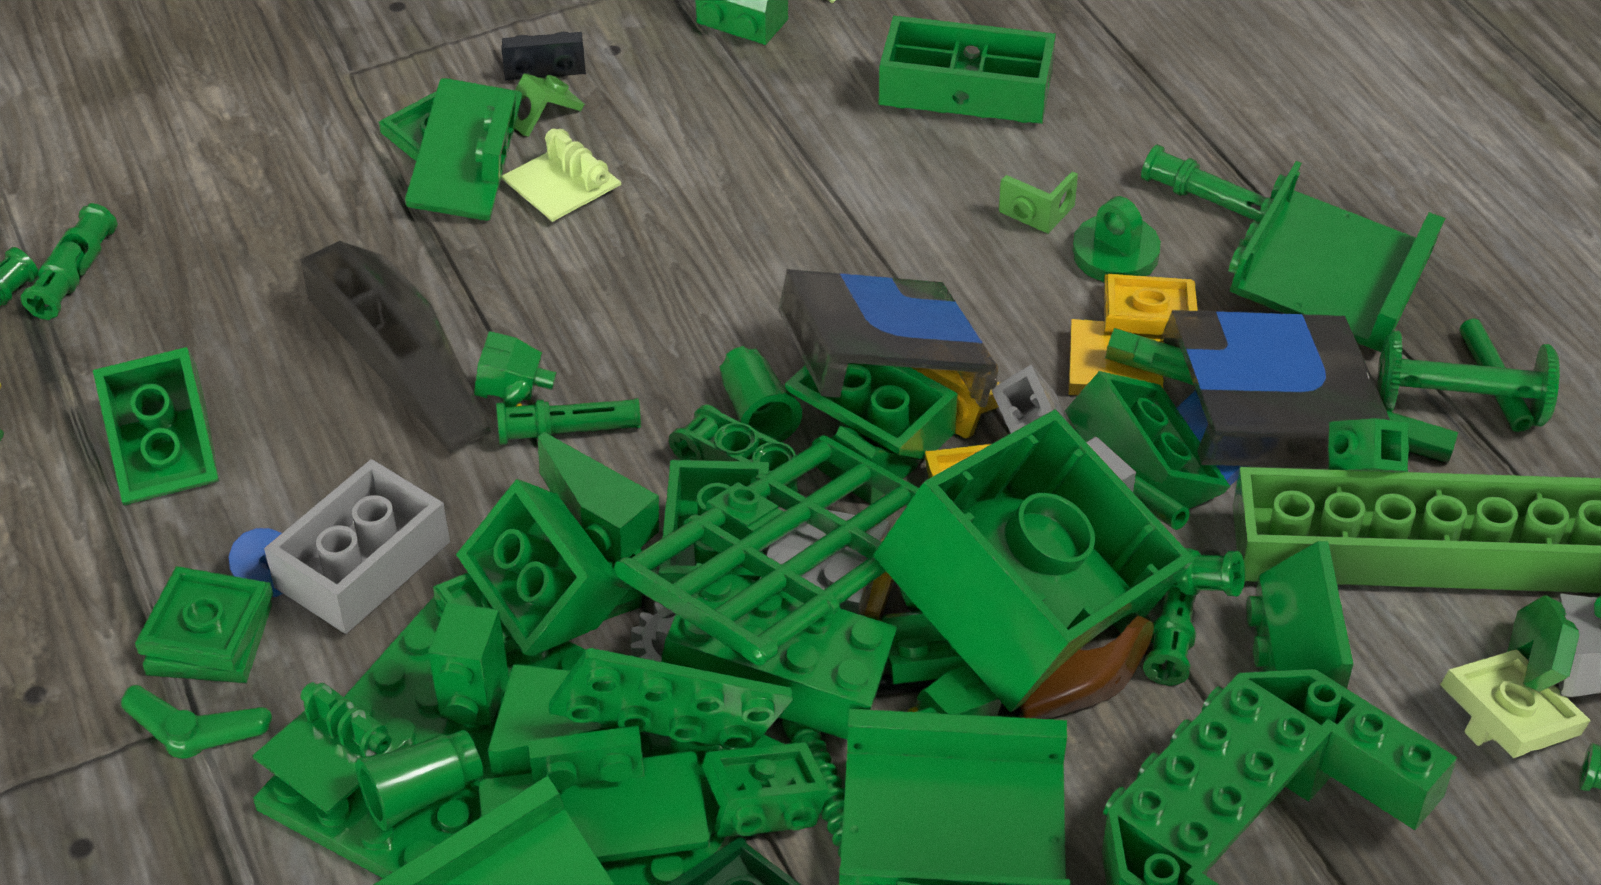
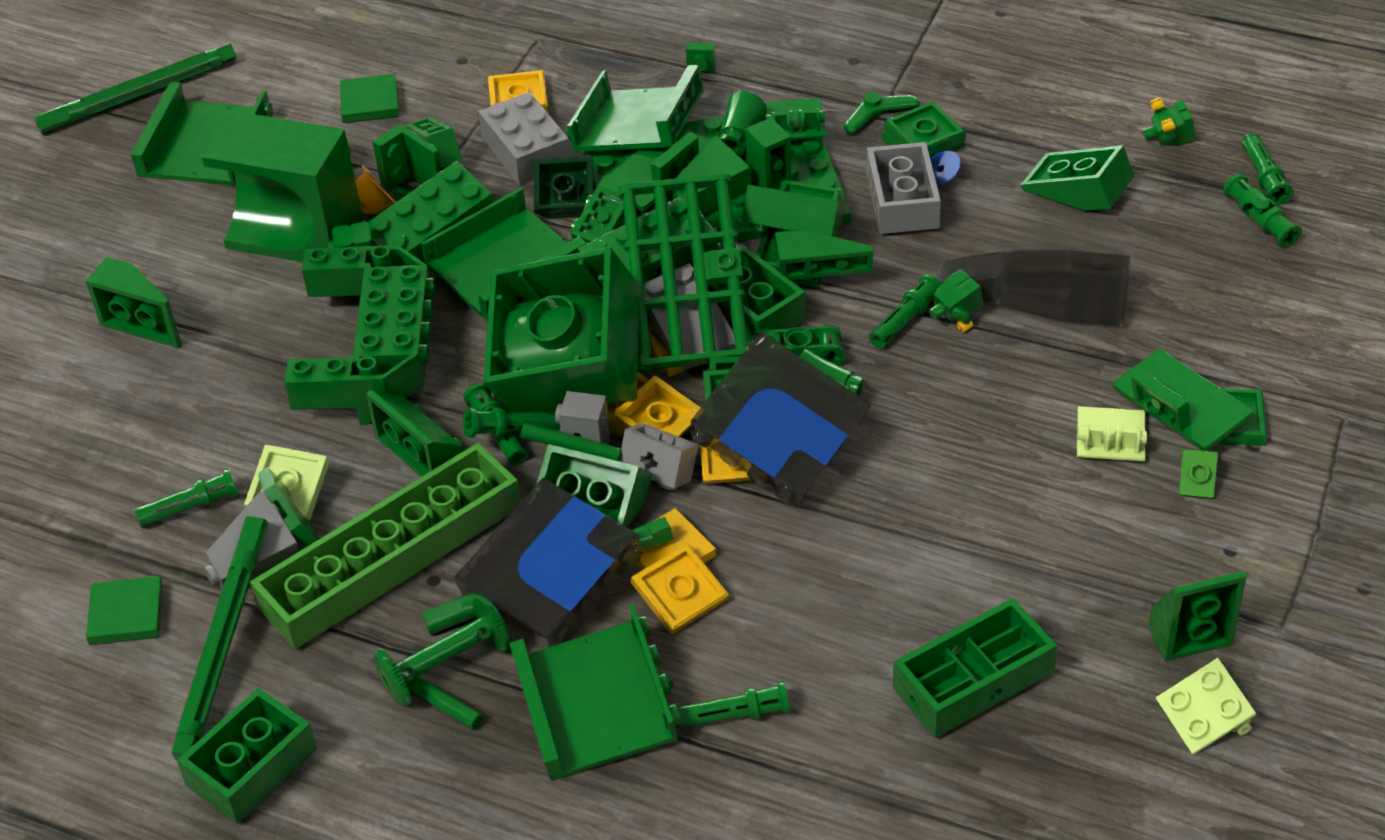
camera: 140 degrees right, 0 degrees up
black bracket [501,32,586,81] -> none
green bracket [549,648,793,750] -> none
bright green bracket [999,171,1078,234] -> none
green tile [1072,196,1161,282] -> none
green brick [1328,418,1409,472] -> none

